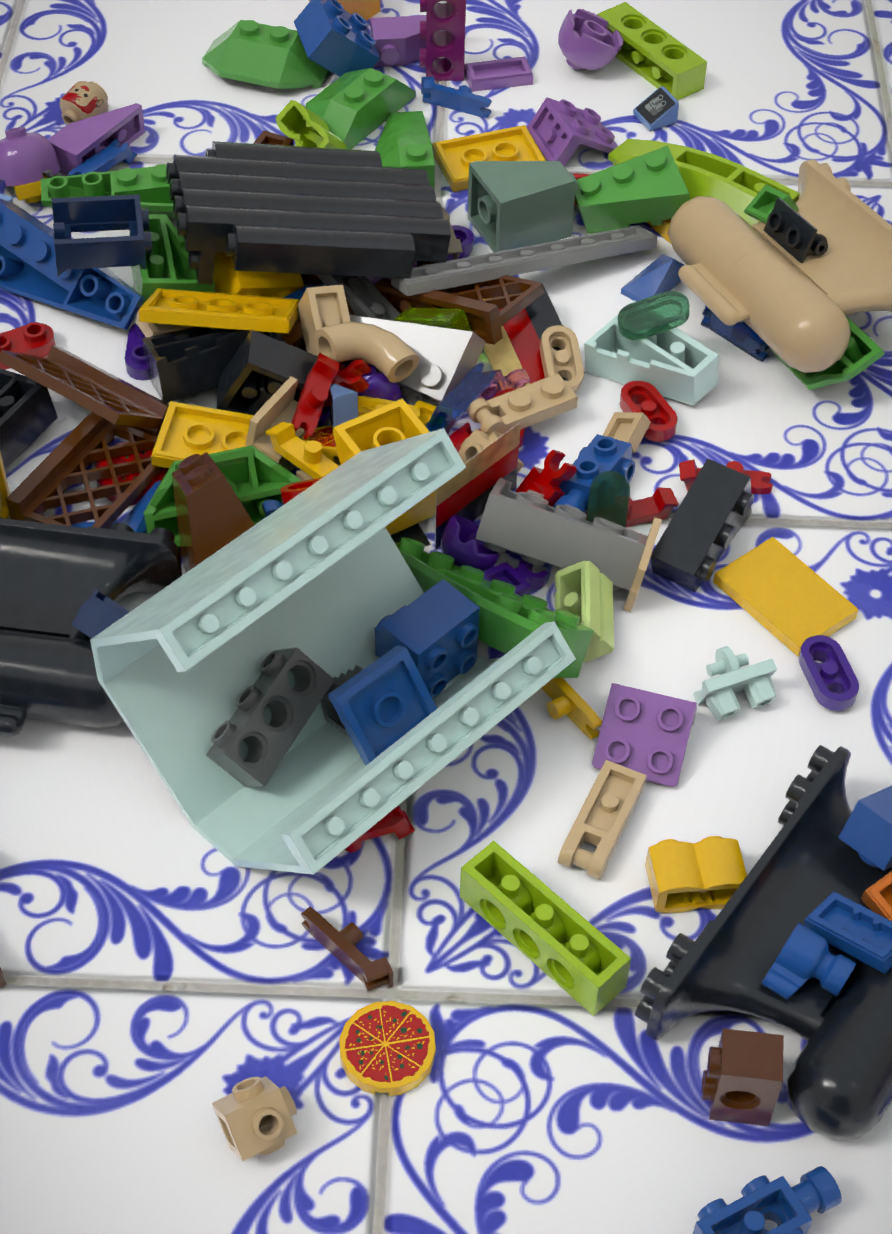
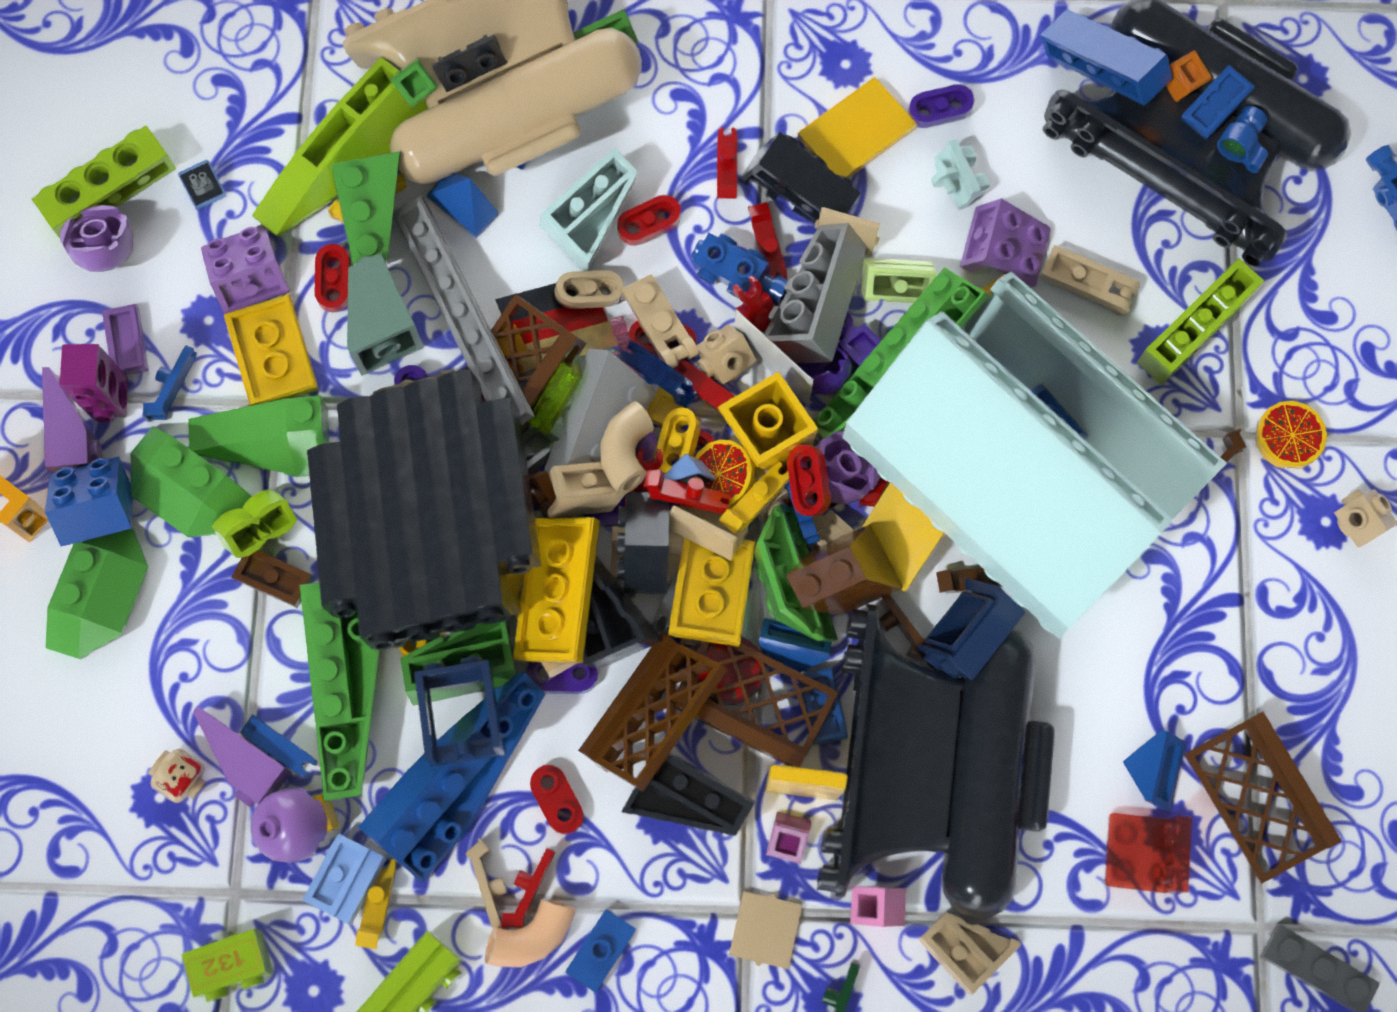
camera: 90 degrees left, 25 degrees up
clear green tile [586,471,630,527] -> none
tan plate [603,412,651,453] -> none
clear green tile [618,291,690,340] -> none
yellow brick [645,836,747,913] -> none
reddish brown brick [701,1028,784,1126] -> none

